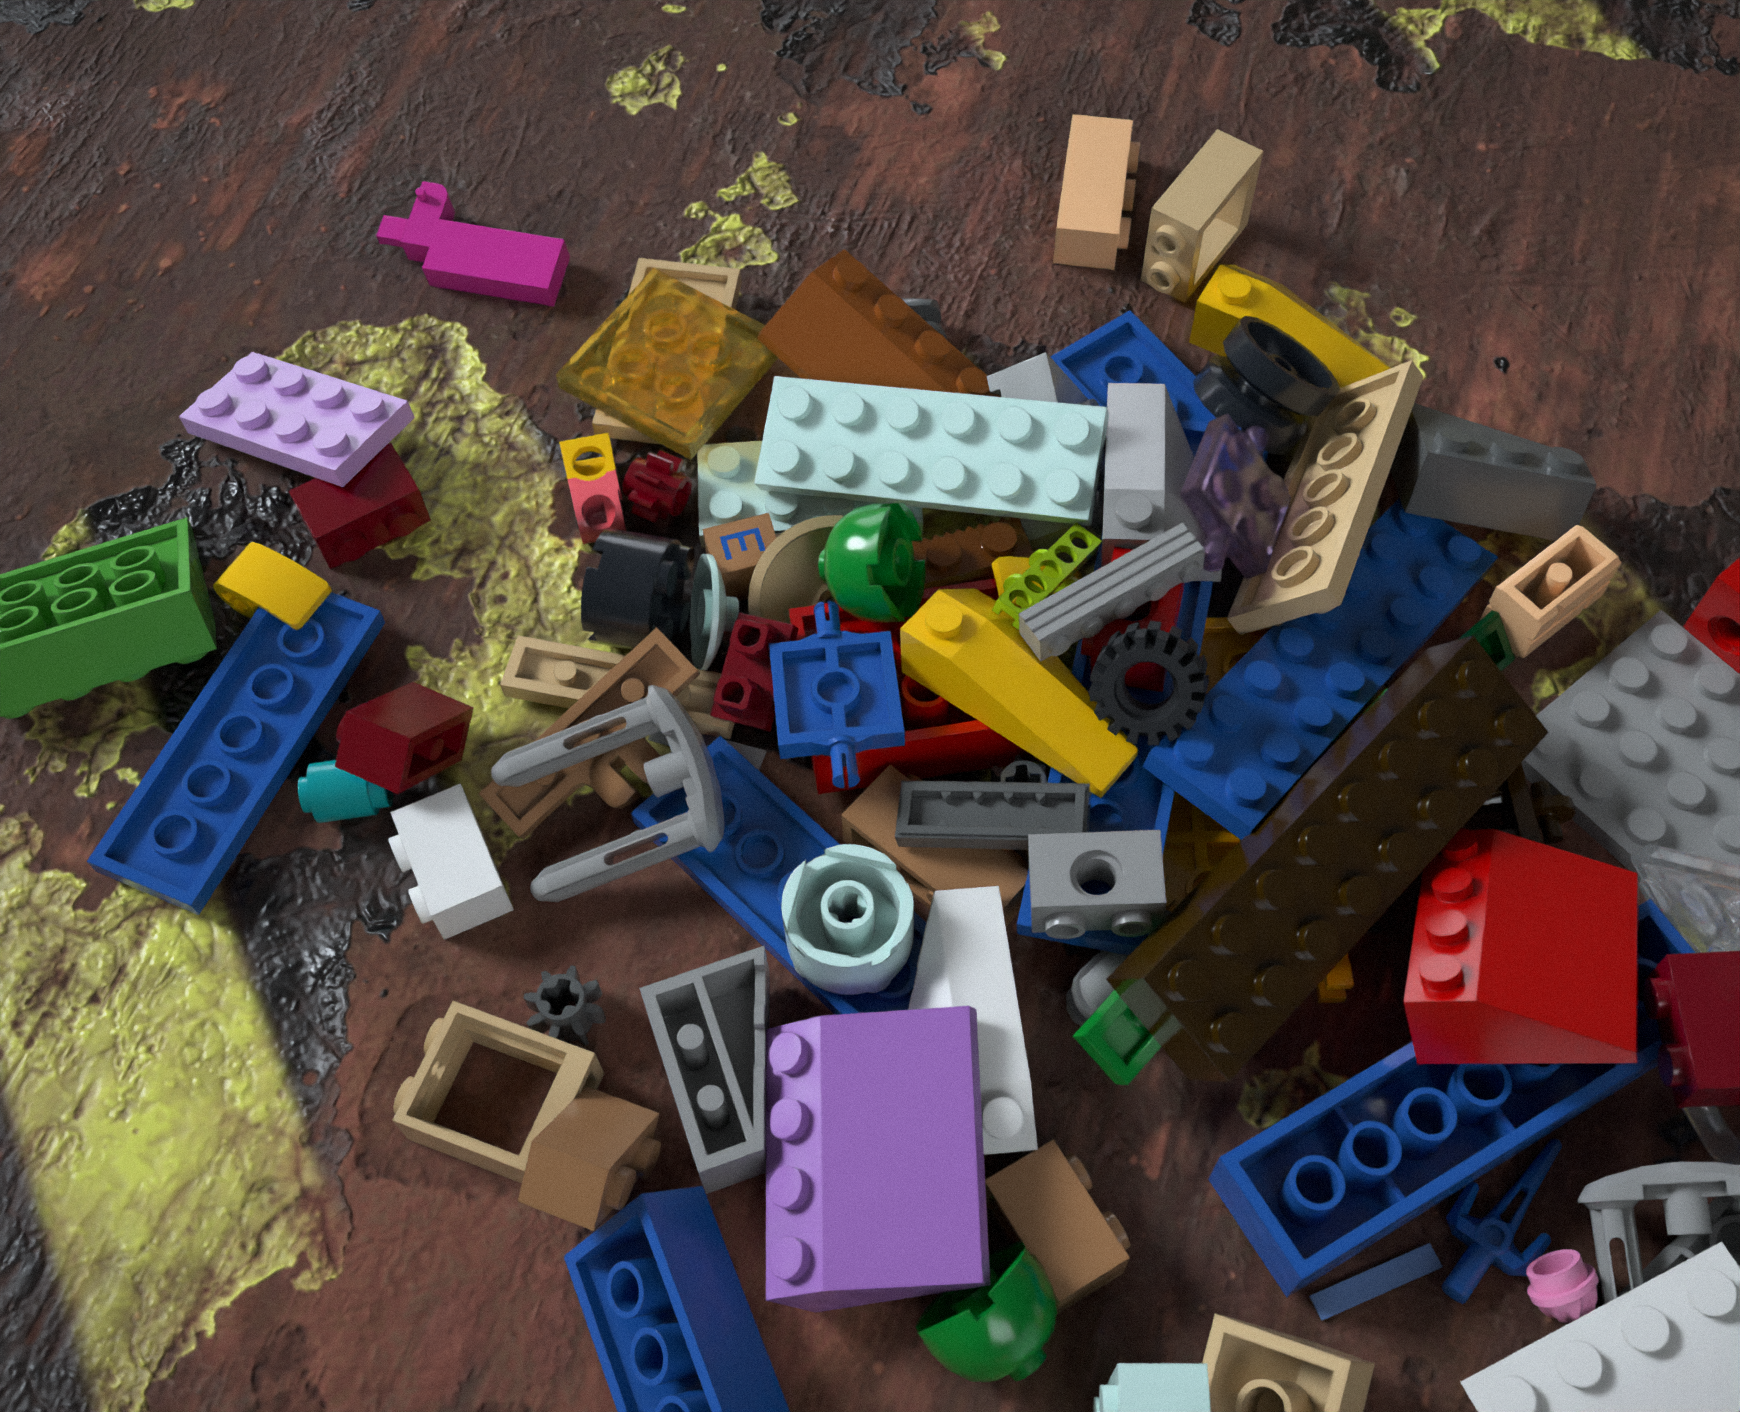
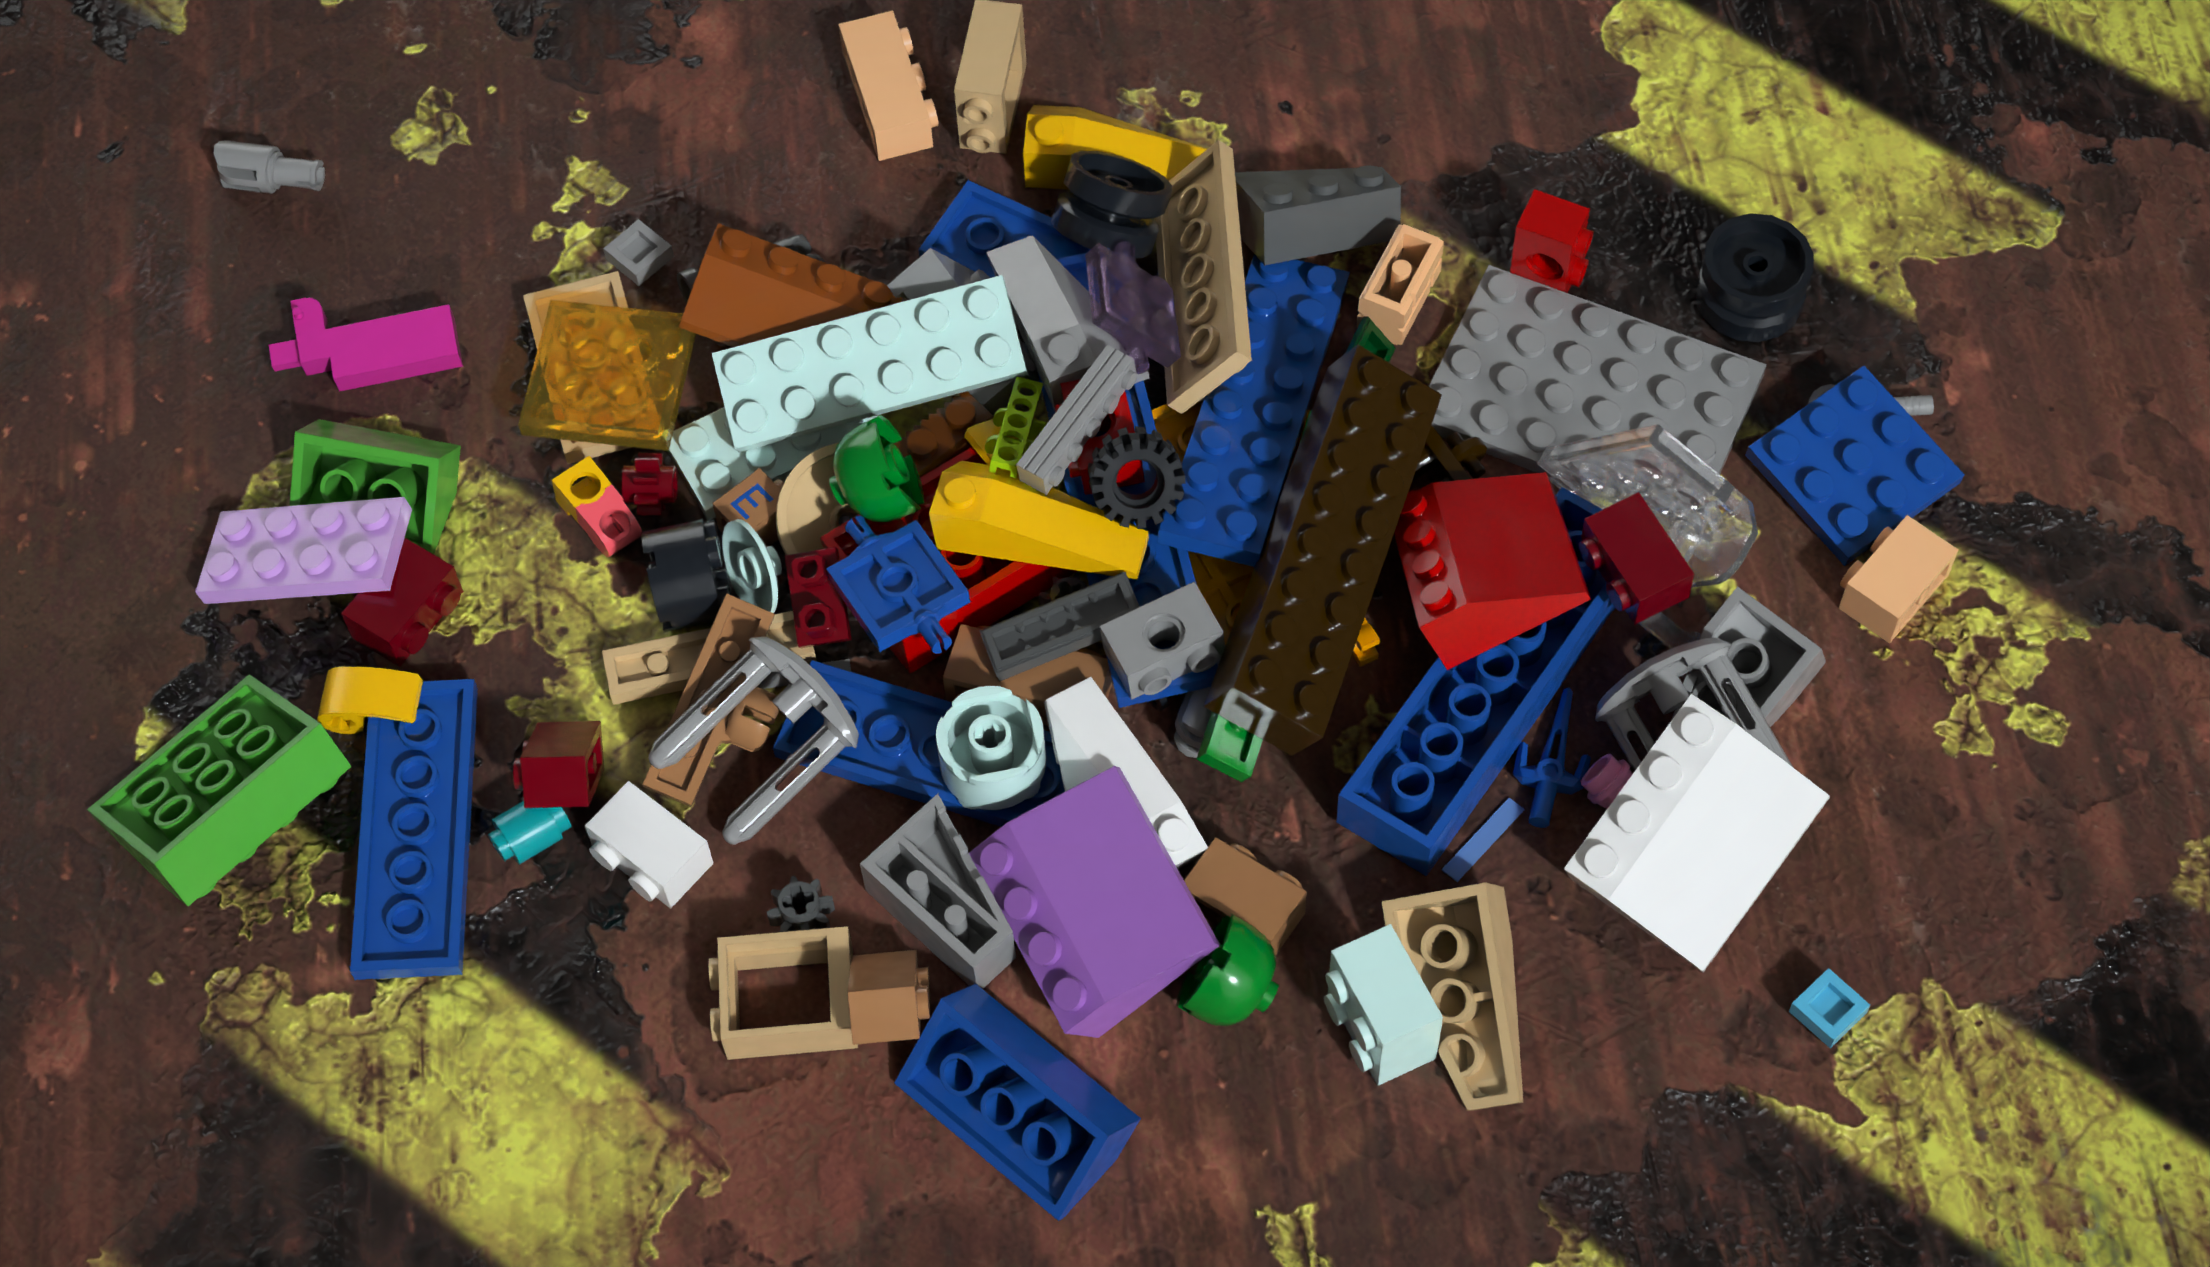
camera: 25 degrees left, 0 degrees up
none -> light grey arm [213,140,325,194]
none -> bright green slope [290,419,461,554]
none -> light grey plate [603,219,674,286]

